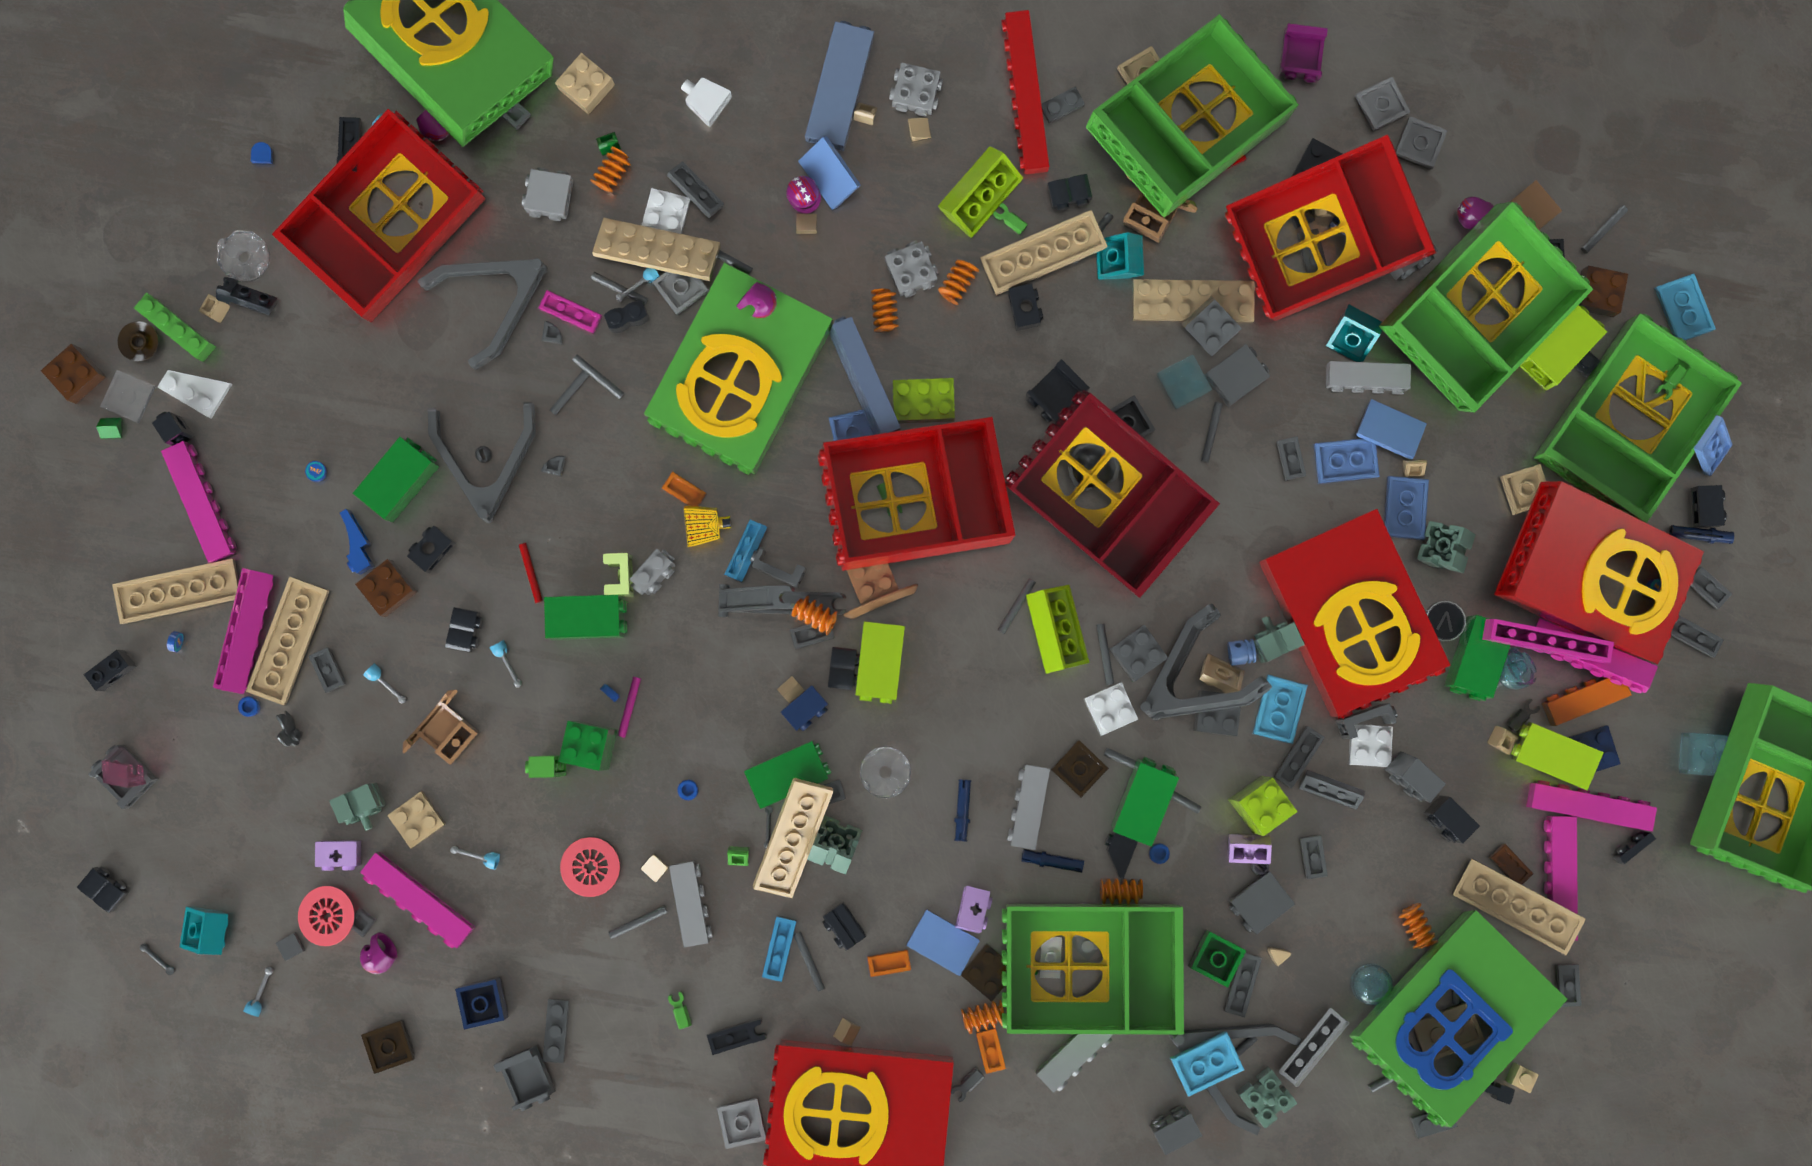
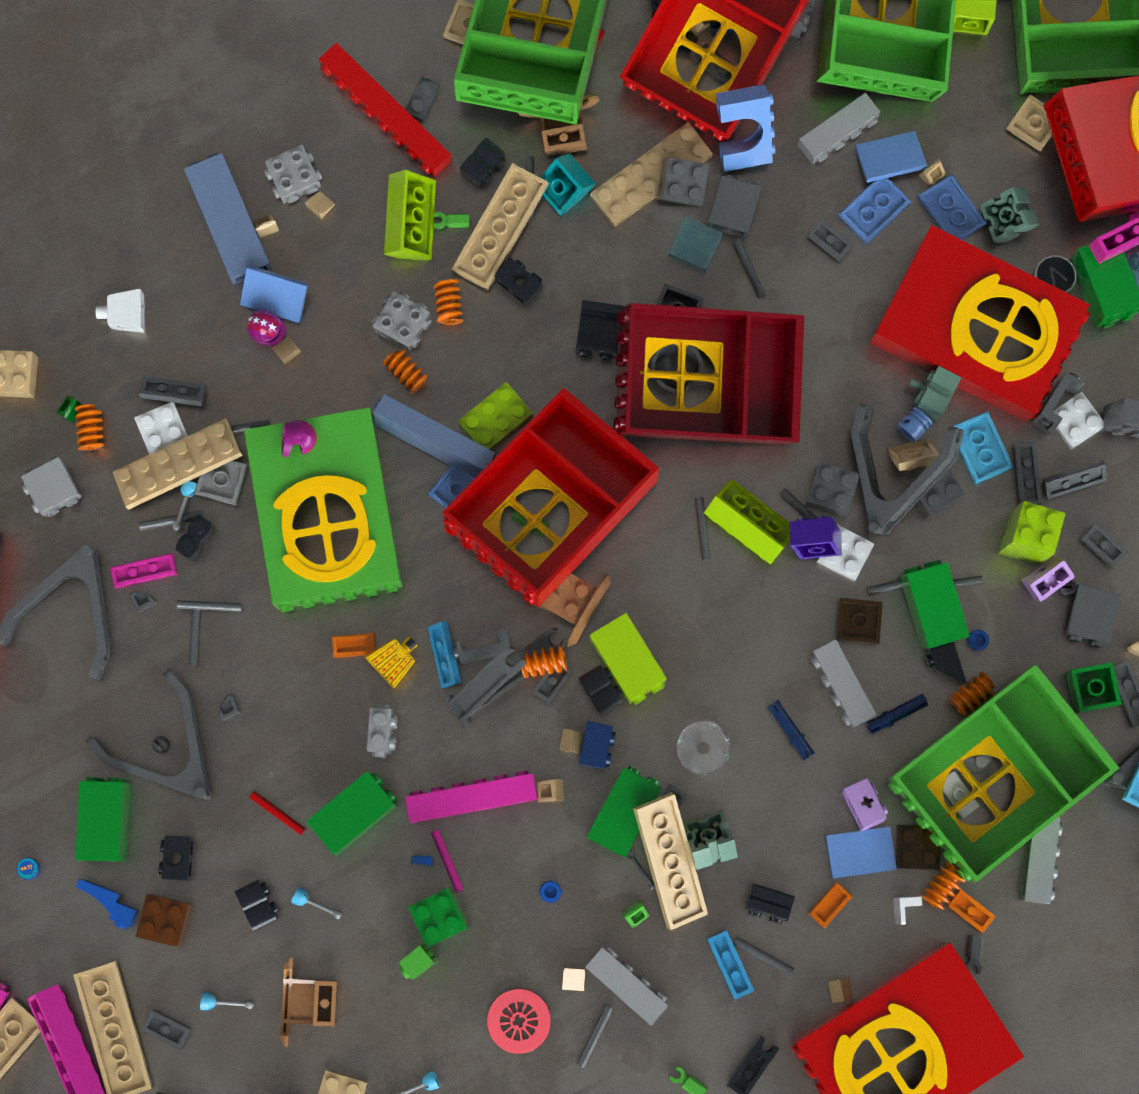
camera: 35 degrees left, 5 degrees down
yellowish green panel [603,553,634,597] -> none
teal slope [1326,304,1382,362] -> none
none -> dark pink brick [405,770,538,823]
none -> tan slope [537,779,564,802]
none -> medium blue arch [716,84,775,172]
none -> dark purple brick [790,516,842,559]
none -> white panel [893,897,922,925]

